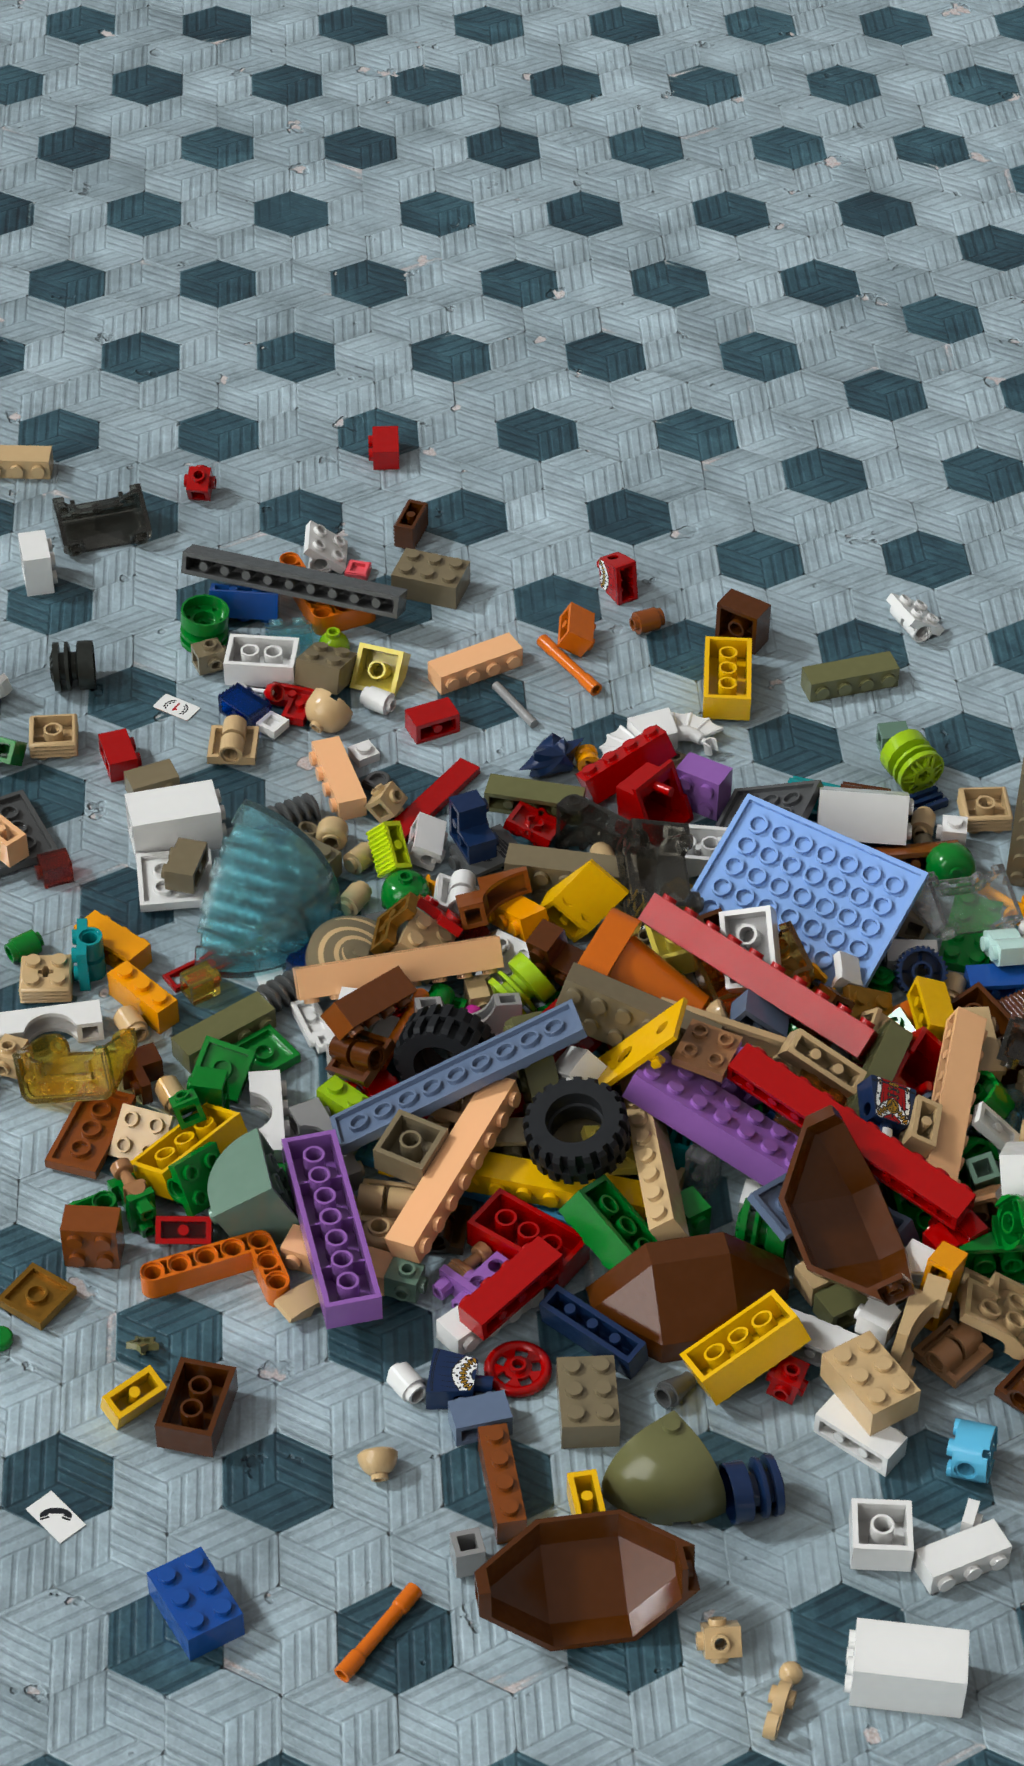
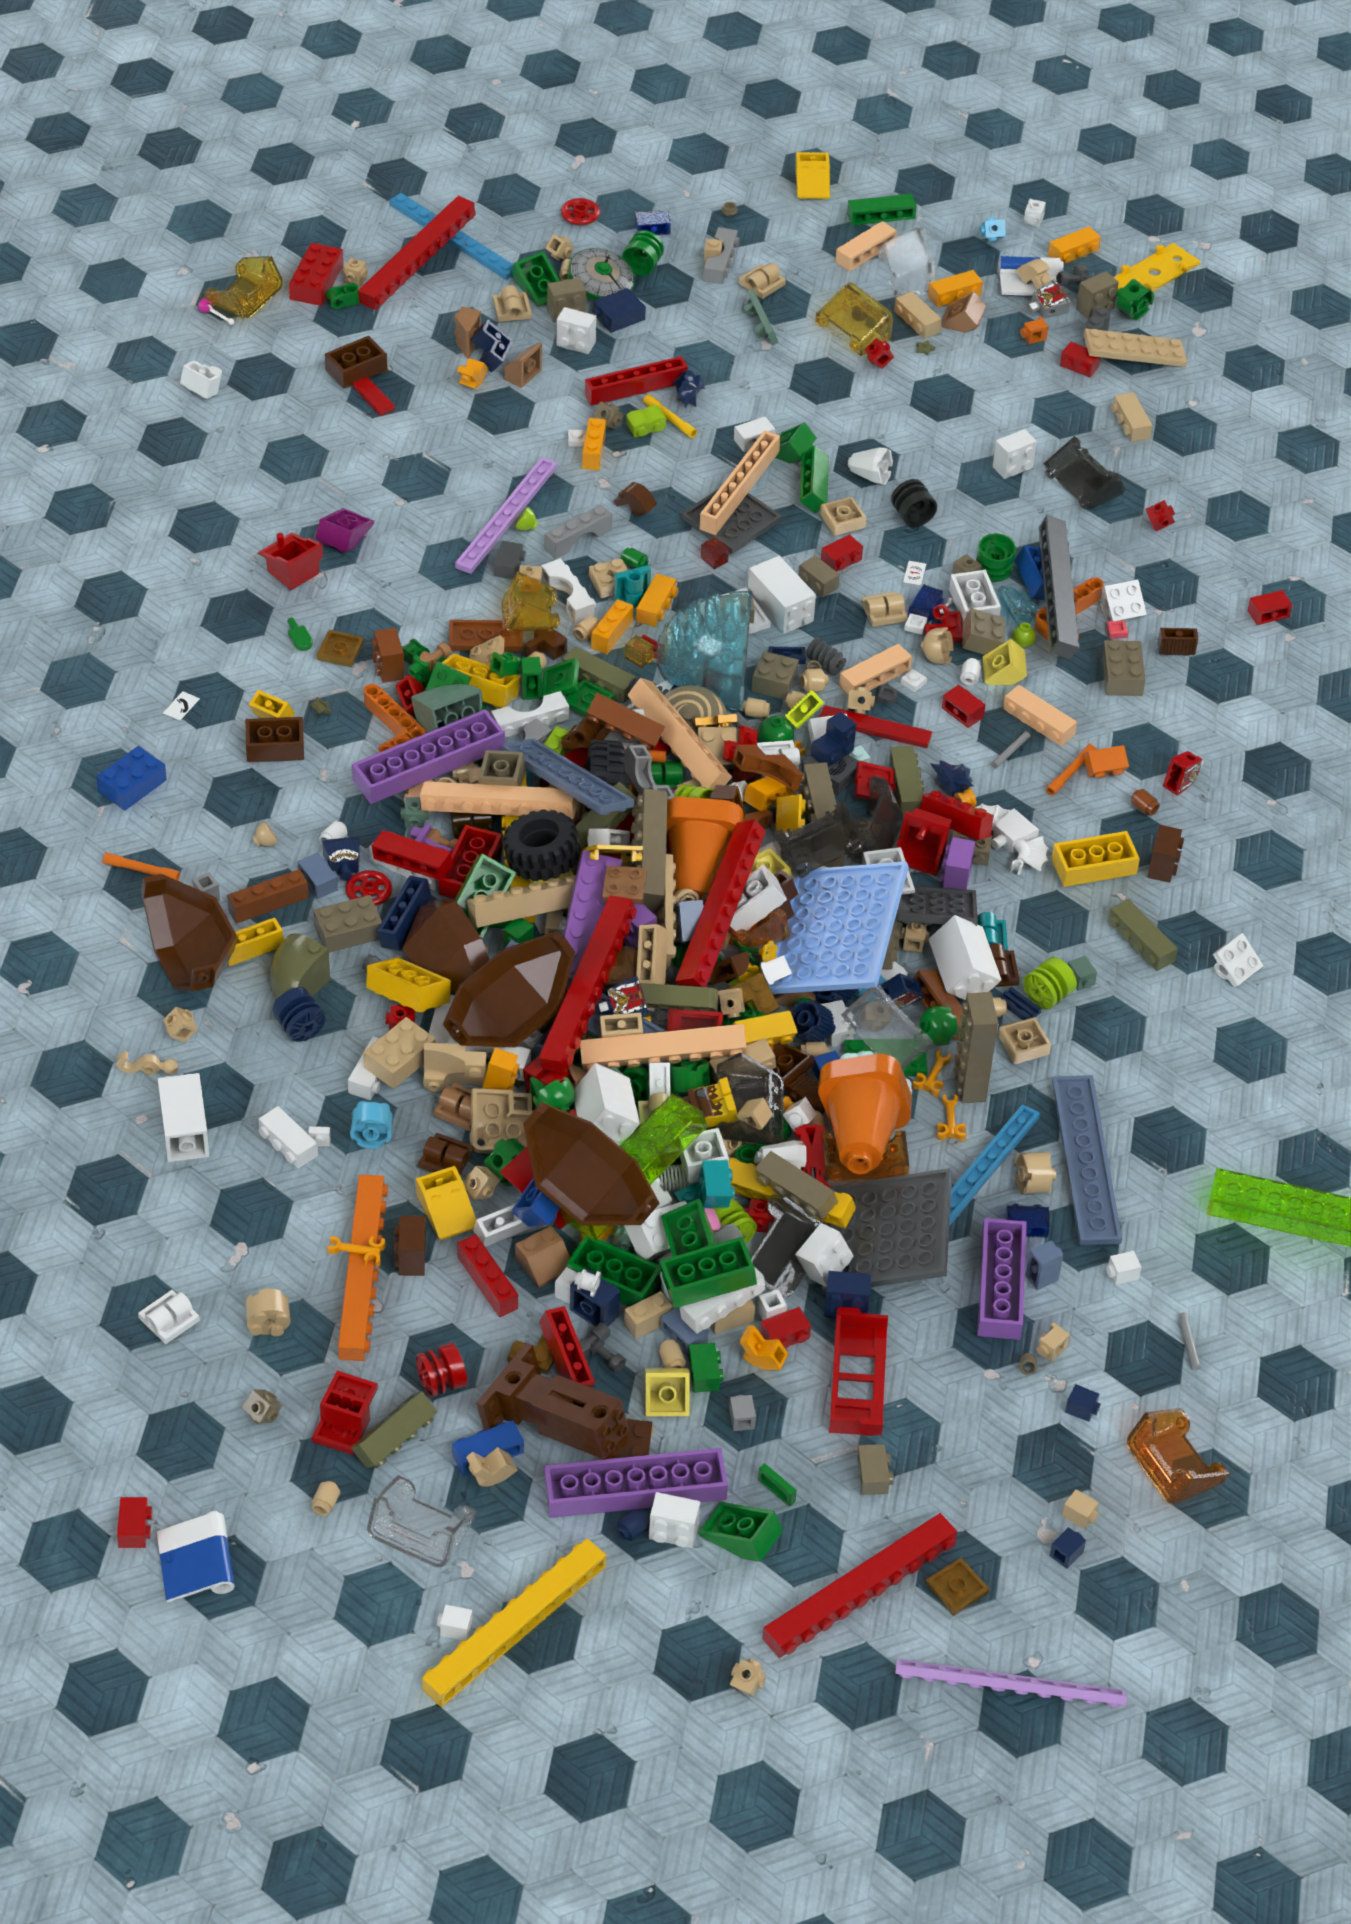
camera: 70 degrees right, 5 degrees up
white brick [849,1498,914,1572] -> none

